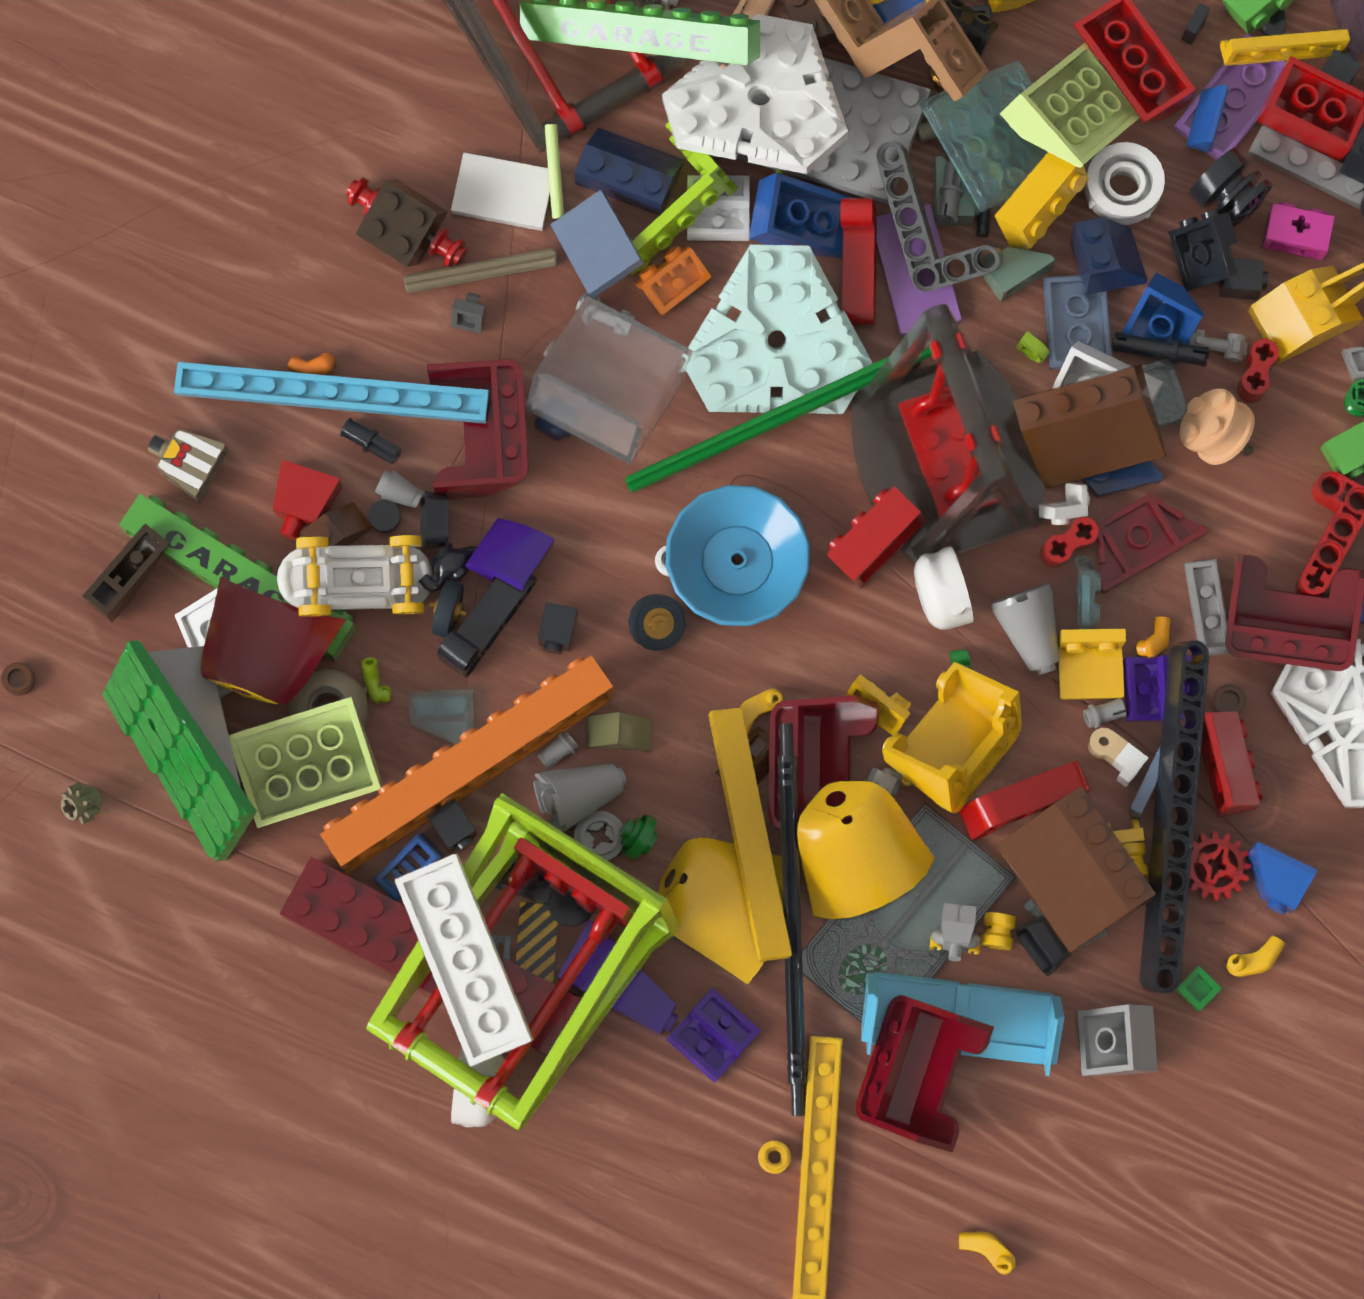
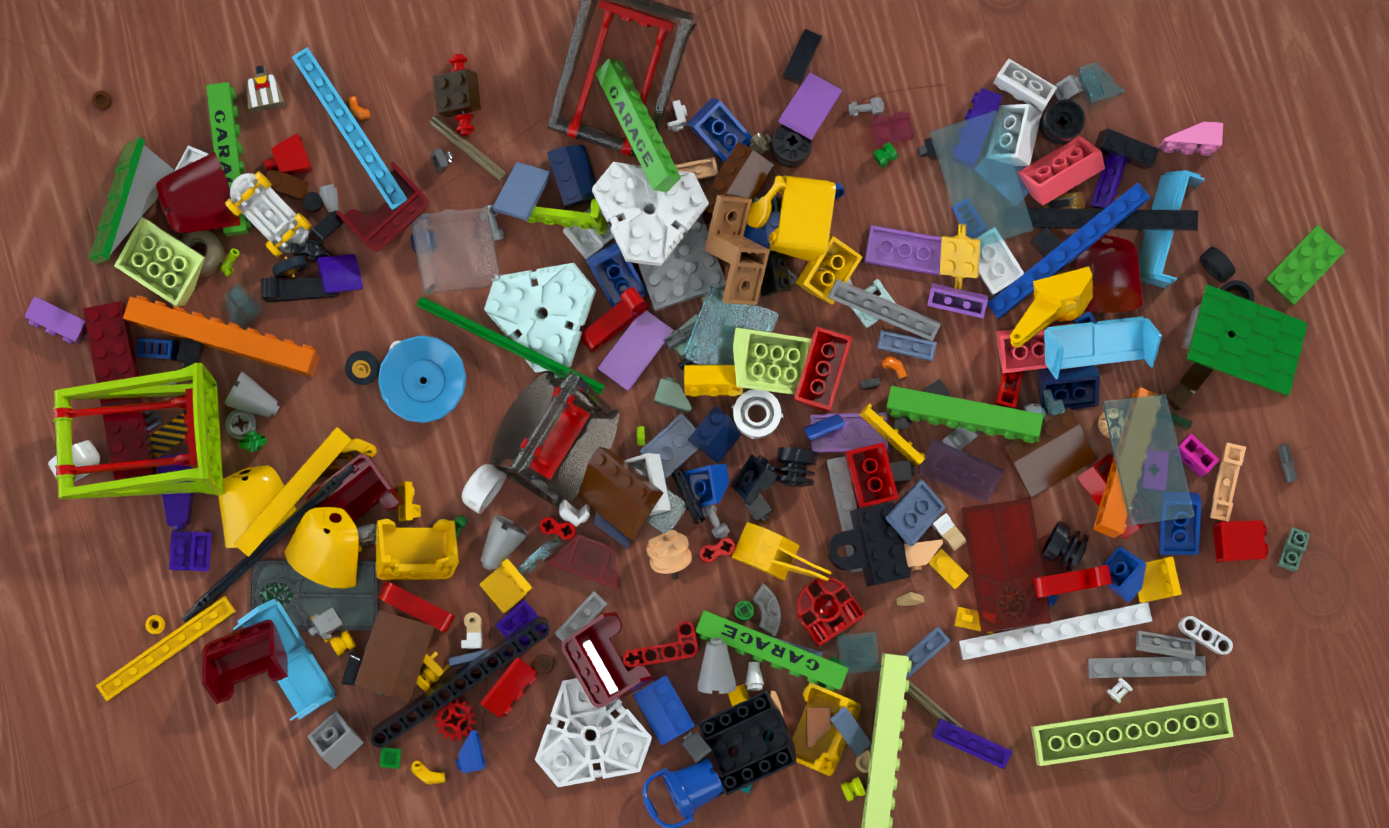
camera: 50 degrees right, 5 degrees up
dark tan gear [61,782,101,824] -> none
dark brown slope [83,523,170,623] -> none
black axle [340,418,402,464] -> none
white plate [395,854,533,1067] -> none
white tile [451,153,550,231] -> none
light grey pin [536,731,578,770] -> none
black brick [538,602,578,654] -> none
yellowish green bar [545,124,564,219] -> none
olive slope [586,712,652,752] -> none
orange bracket [635,245,712,315] -> none
red piece [826,486,927,589] -> none
dark grey beam [876,142,1004,292] -> none
yellow arm [959,1232,1016,1274] -> none
light grey pin [1083,698,1126,729] -> none
light orange arm [1136,617,1171,658] -> none
dark pink brick [1261,202,1335,261] -> none
none -> medium lavender brick [24,296,87,345]

